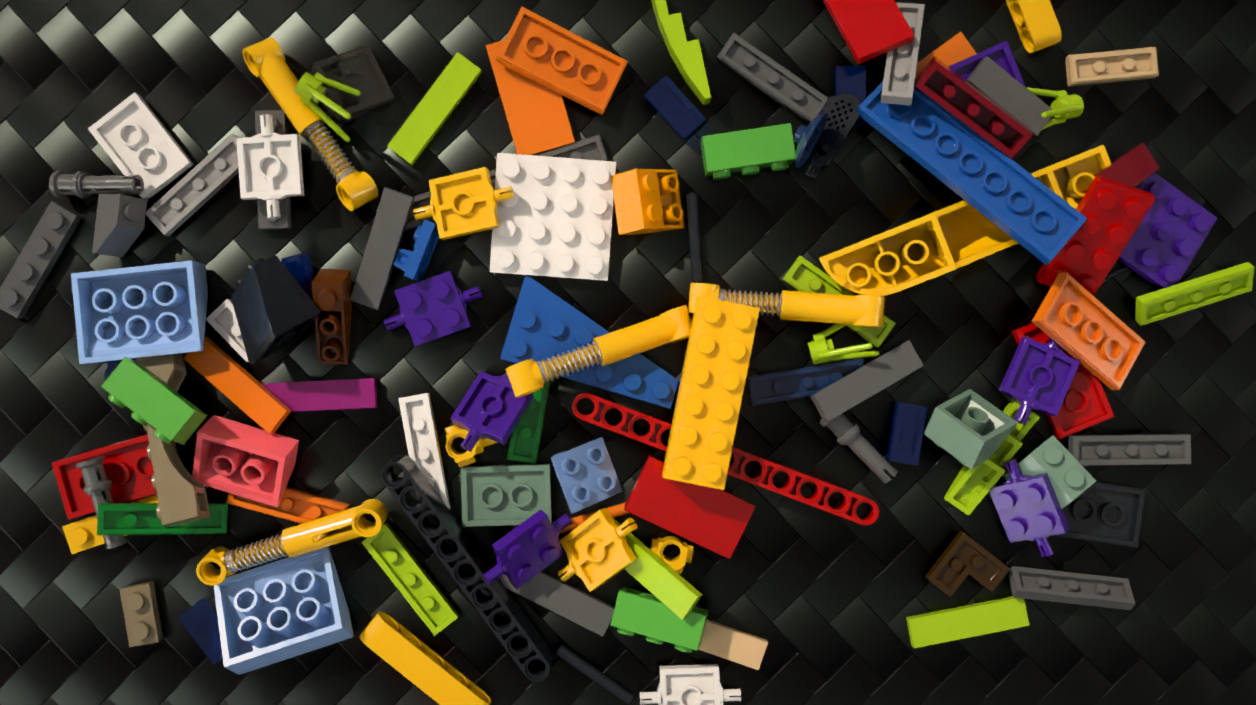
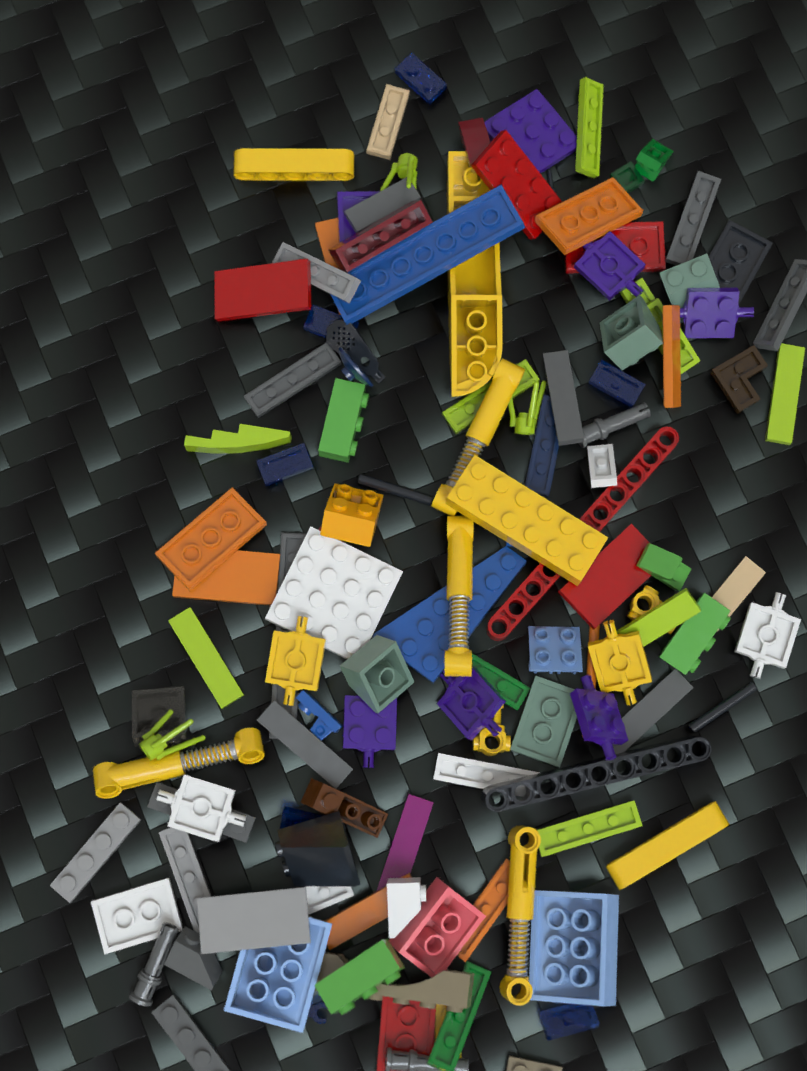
camera: 70 degrees left, 10 degrees down
none -> light grey plate [50,802,142,903]
none -> light grey tile [197,887,311,954]
none -> sand green slope [340,635,414,713]
none -> white slope [387,877,426,938]
none -> clear blue plate [395,53,447,104]
none -> white plate [587,444,617,488]
none -> dark green tile [610,161,645,193]
none -> green slope [635,139,673,181]
none -> bright green slope [636,543,691,591]
none -> orange tile [662,305,681,408]

